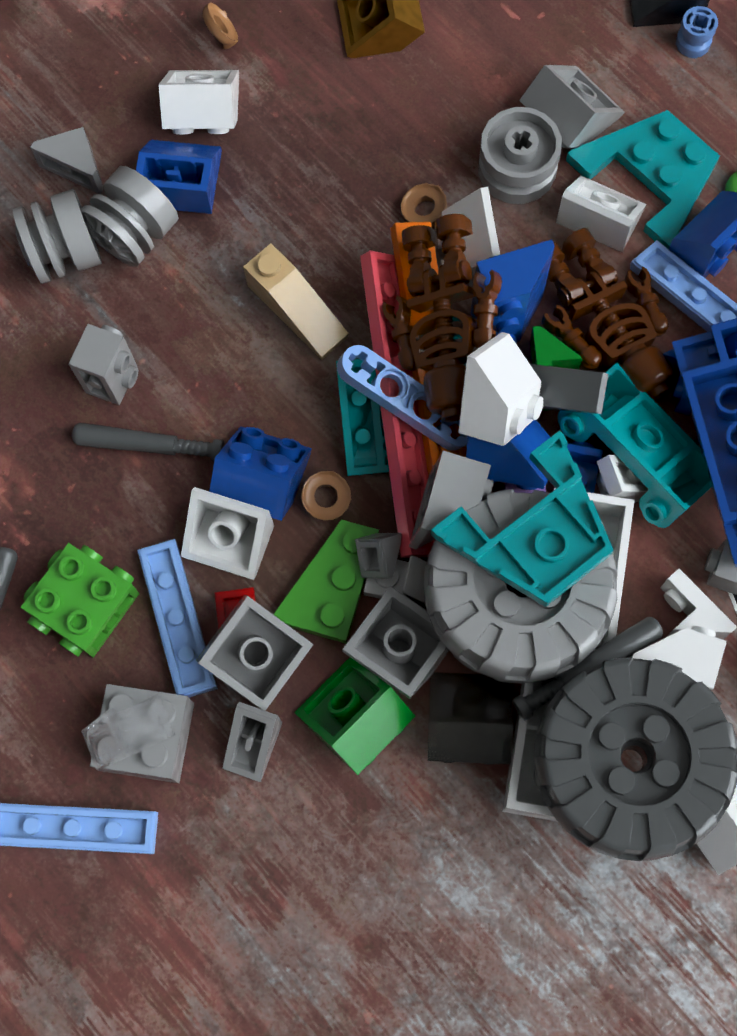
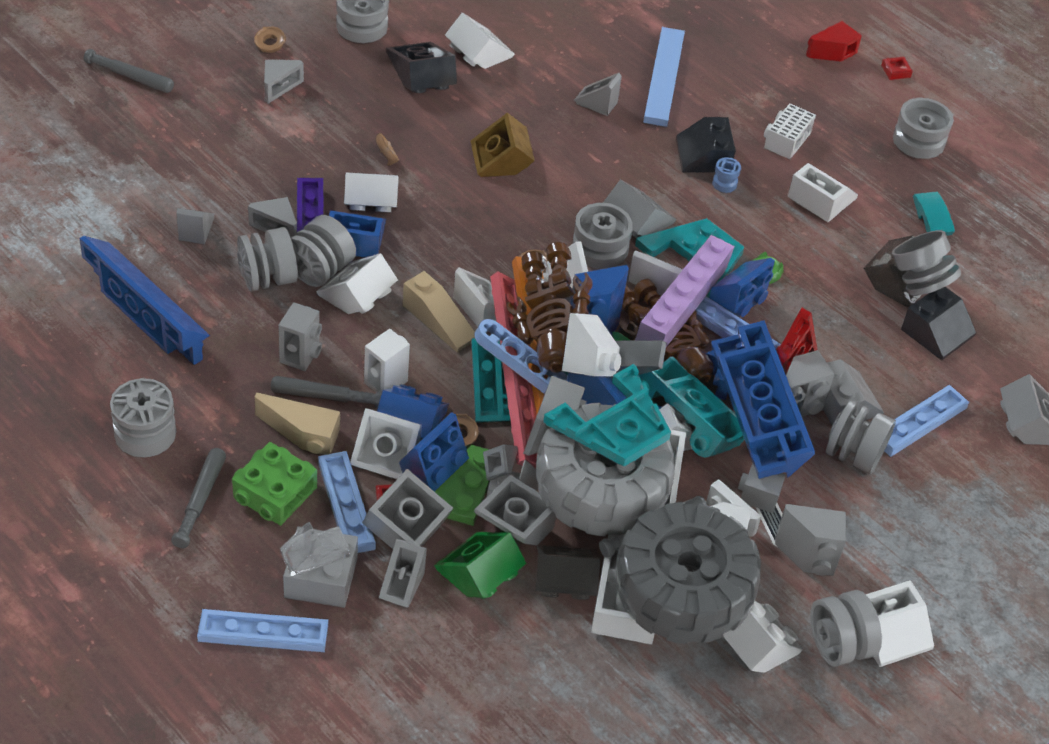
camera: 10 degrees left, 25 degrees down
none -> tan slope [255,392,340,455]
none -> dark purple plate [297,178,323,232]
none -> white slope [316,253,398,314]
none -> white brick [364,328,410,393]
none -> blue slope [399,413,469,491]
none -> white slope [453,267,497,327]
none -> lavender brick [635,235,734,347]

